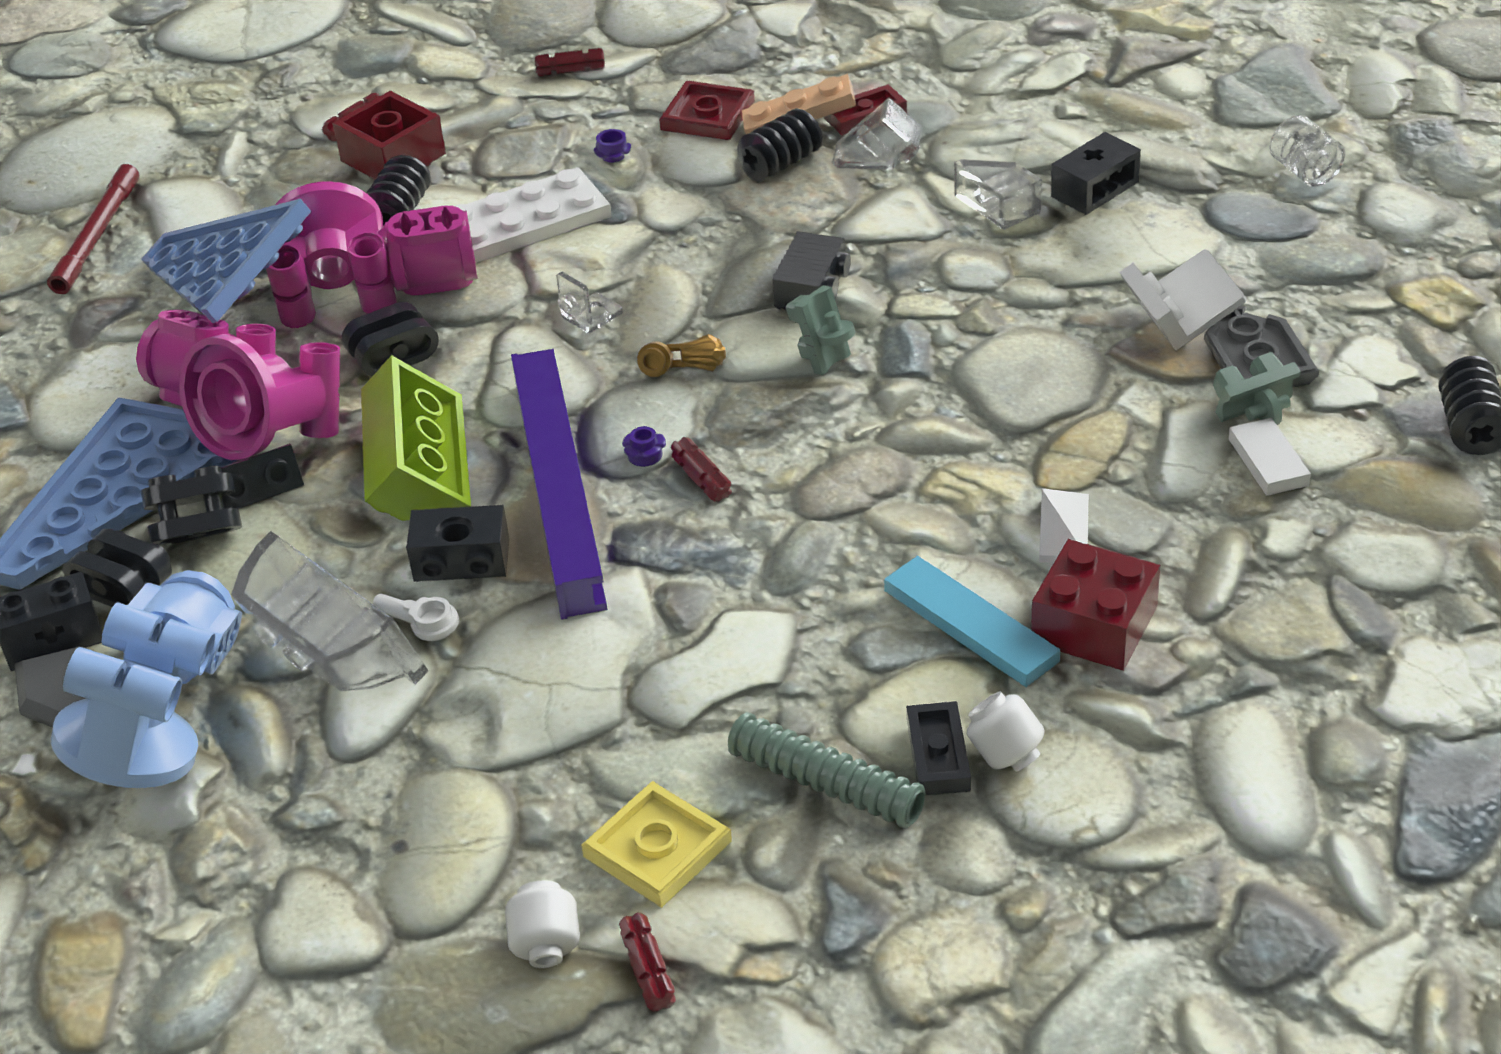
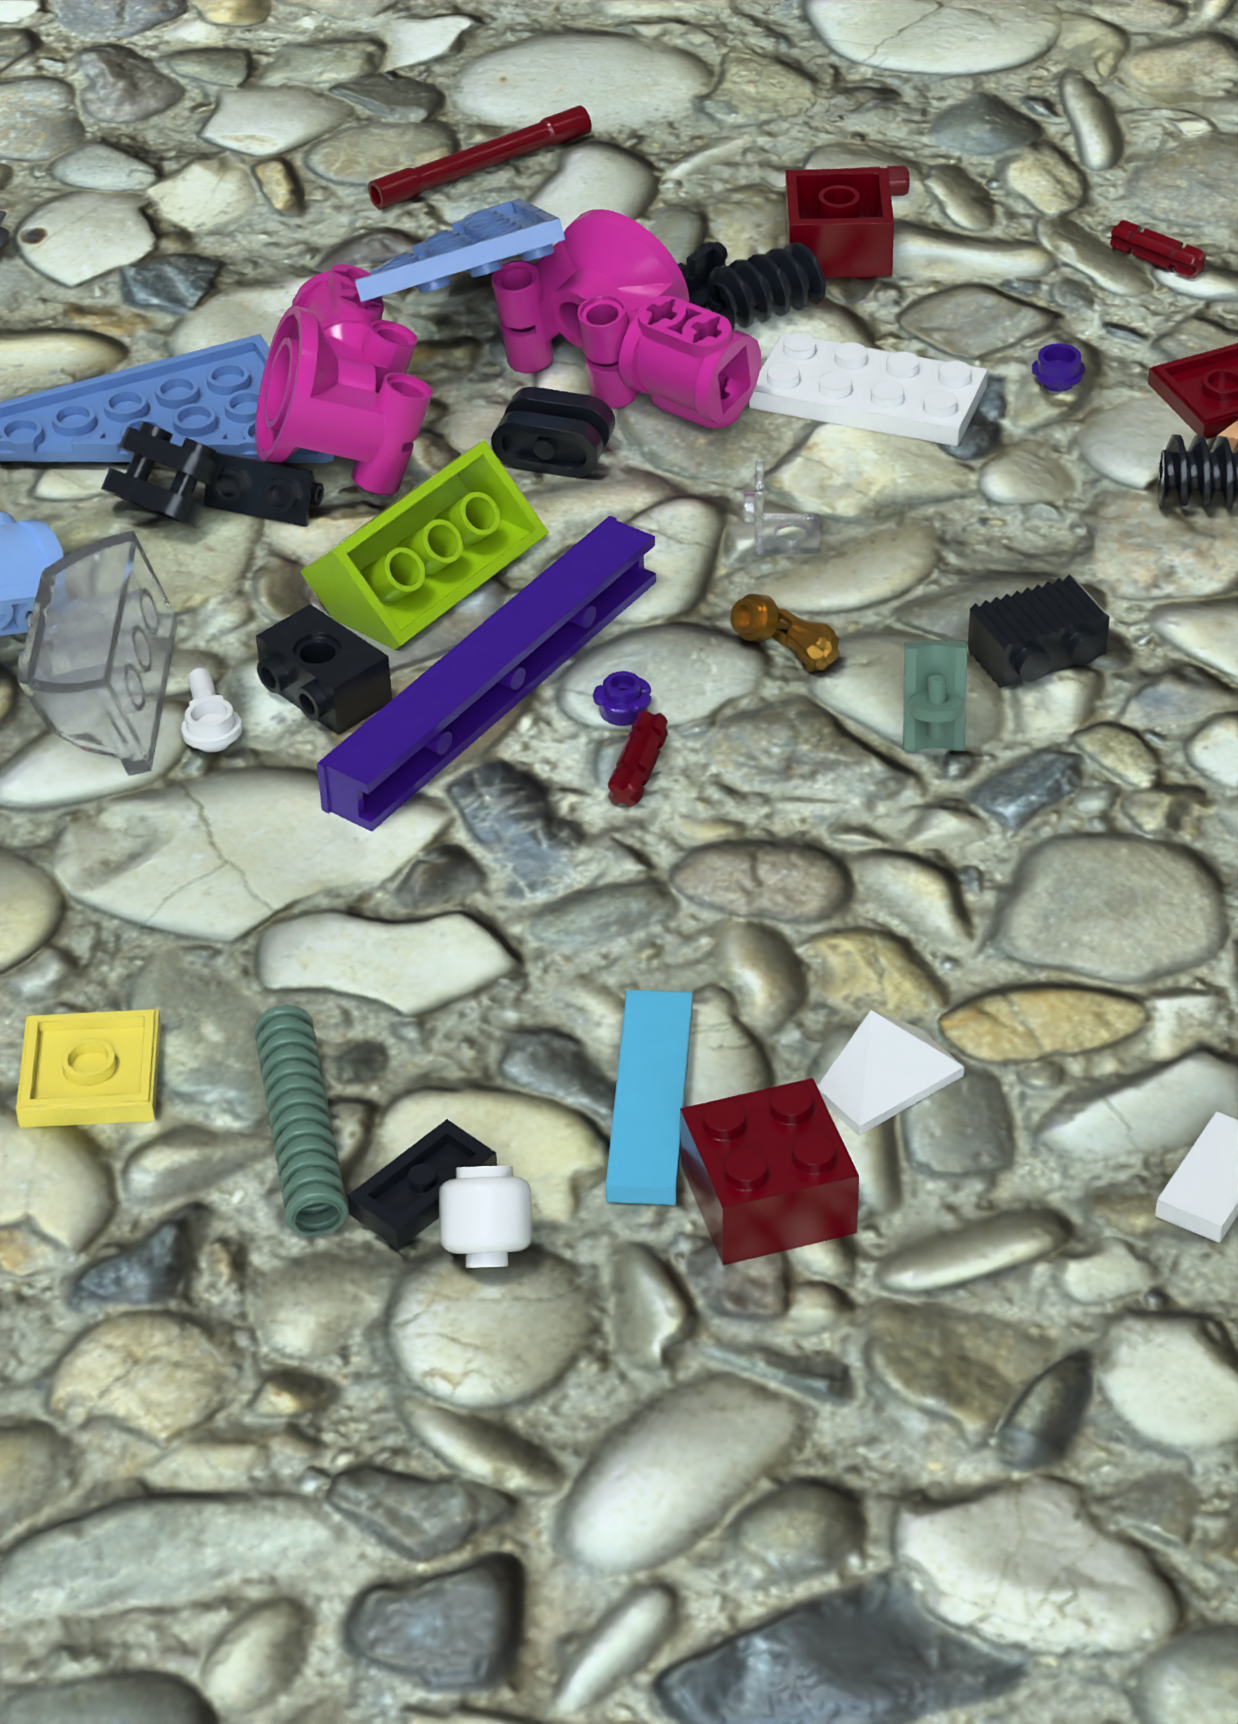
camera: 45 degrees right, 0 degrees up
black brick [63,528,172,607] -> none

